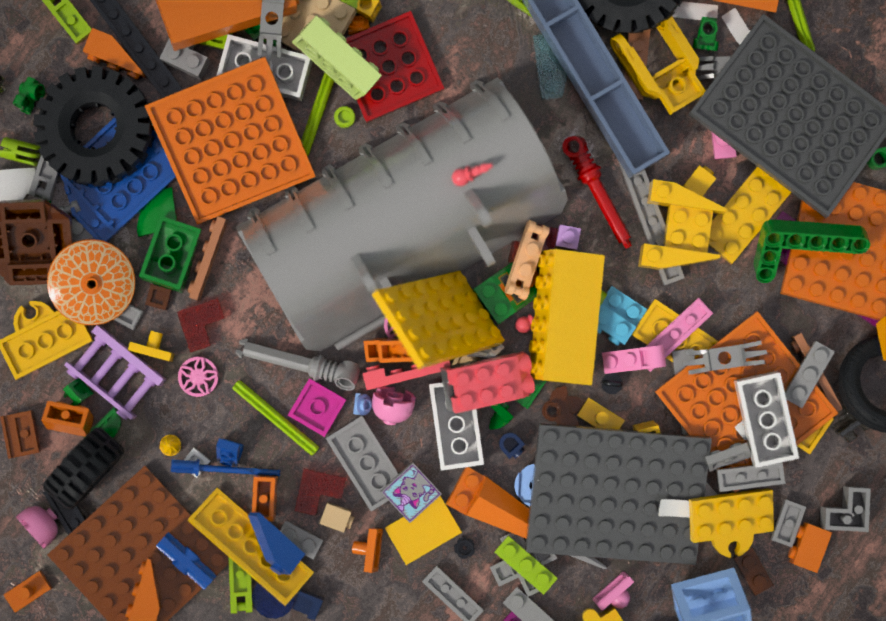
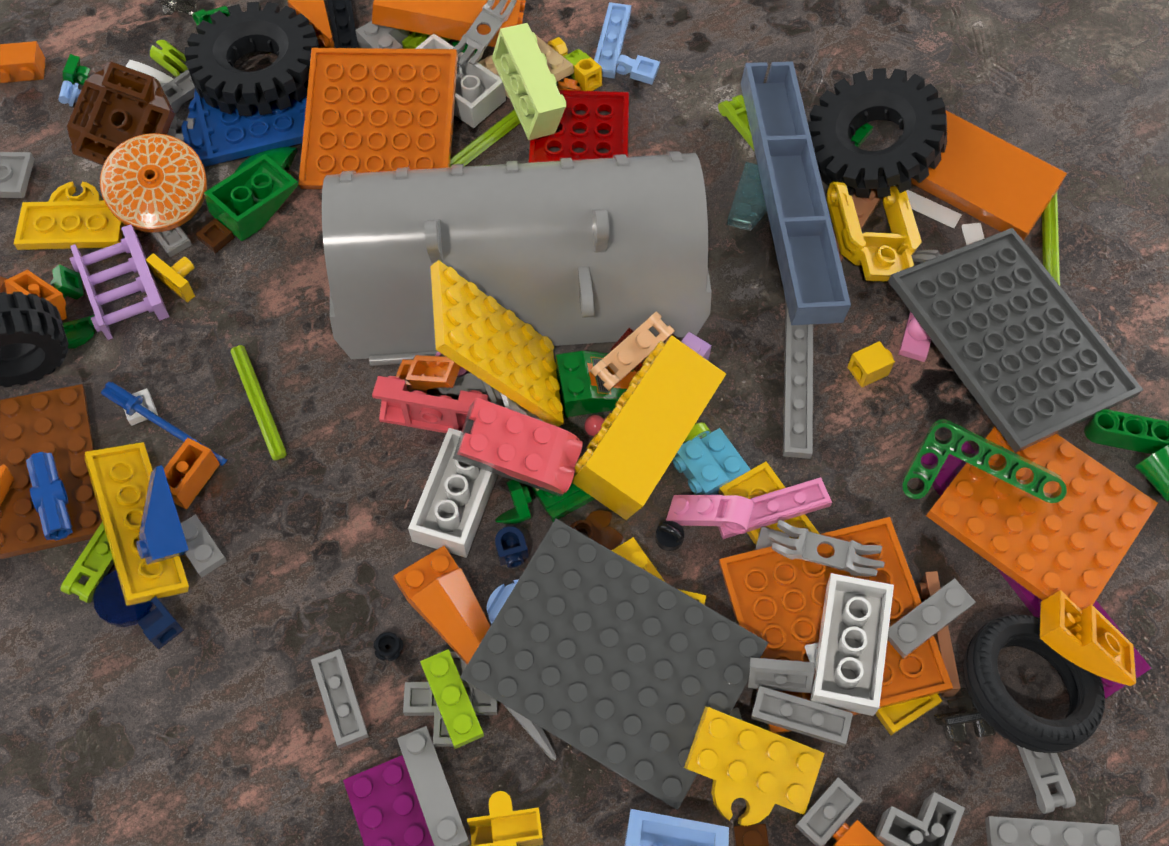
camera: 25 degrees right, 25 degrees down
yellow plate [160,435,181,456] -> none
clear red plate [177,298,225,353] -> none
bright pink wheel [178,357,219,397] -> none
nougat plate [188,217,228,301] -> none
blue plate [216,438,244,467] -> none
light grey piece [236,339,361,391] -> none
dark pink plate [288,378,346,437] -> none
clear red plate [295,468,346,516] -> none
tan brick [319,502,354,533] -> none
light grey plate [326,416,399,512] -> none
lime tile [334,106,356,128] -> none
orange tile [352,527,383,573] -> none
light blue plate [353,393,372,415] -> none
bright pink cylinder [372,386,416,425] -> none
tile [381,462,442,523] -> none
yellow tile [385,495,462,565] -> none
coral bar [452,163,493,186] -> none
red piece [562,135,632,249] -> none
bright pink tile [592,571,634,611] -> none
yellow wedge [638,179,727,270] -> none
white sticker [658,499,689,518] -> none
green plate [692,17,719,51] -> none
yellow plate [709,167,791,264] -> none

